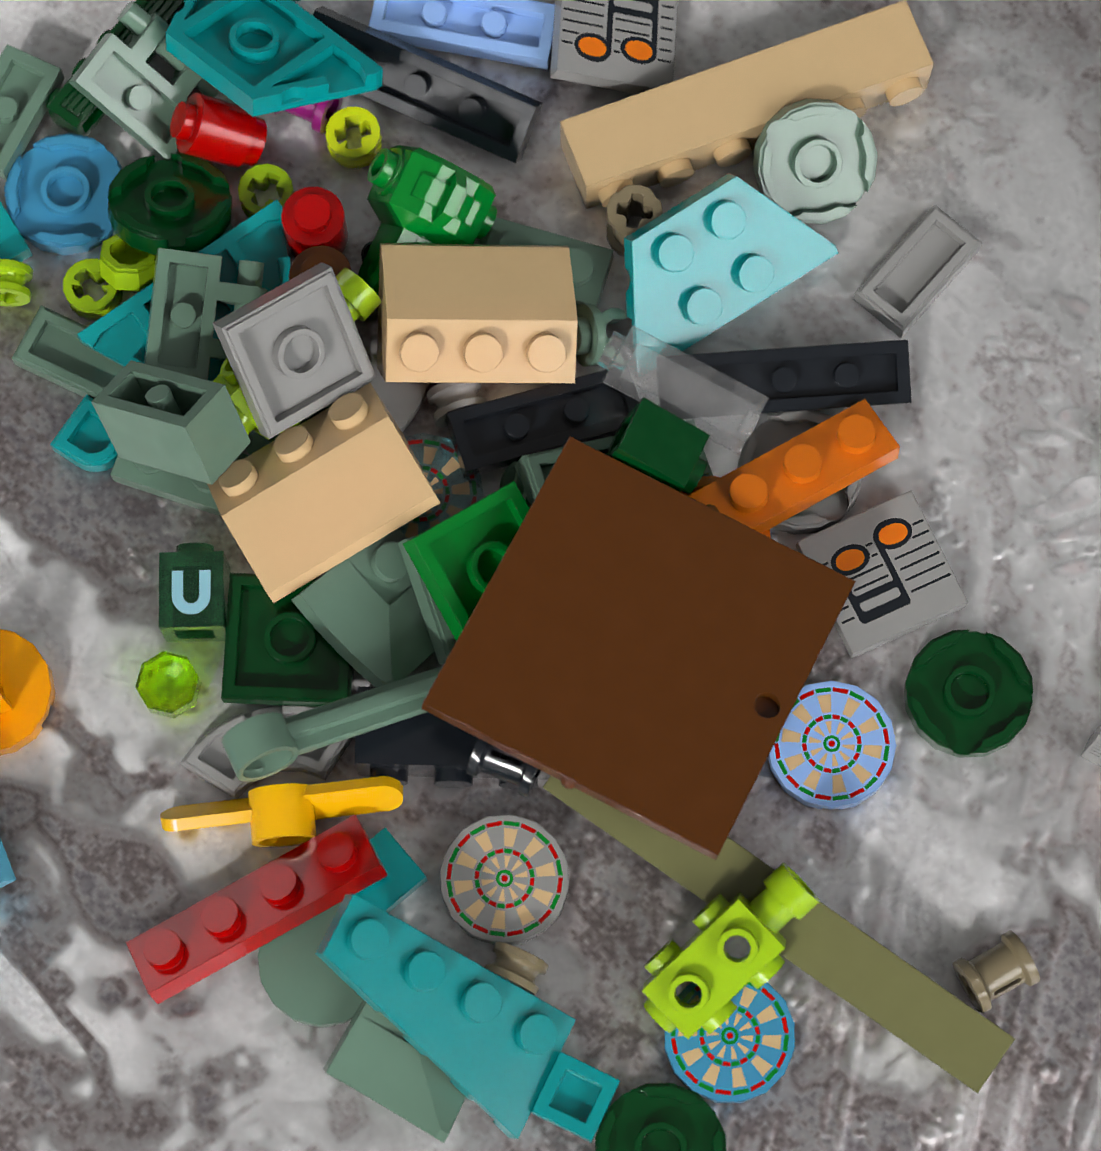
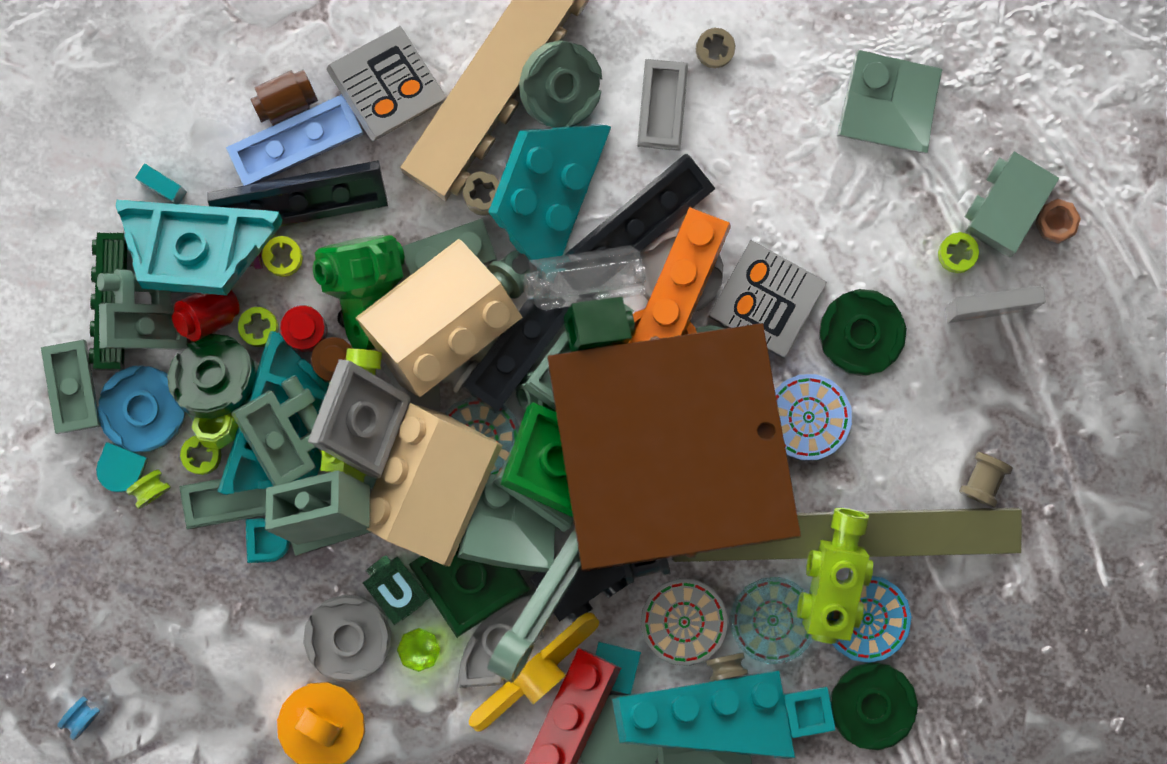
camera: 35 degrees left, 10 degrees up
none -> light grey tile [303,595,392,682]
none -> dark tan bush [695,28,736,68]
none -> clear light blue tile [729,577,813,664]

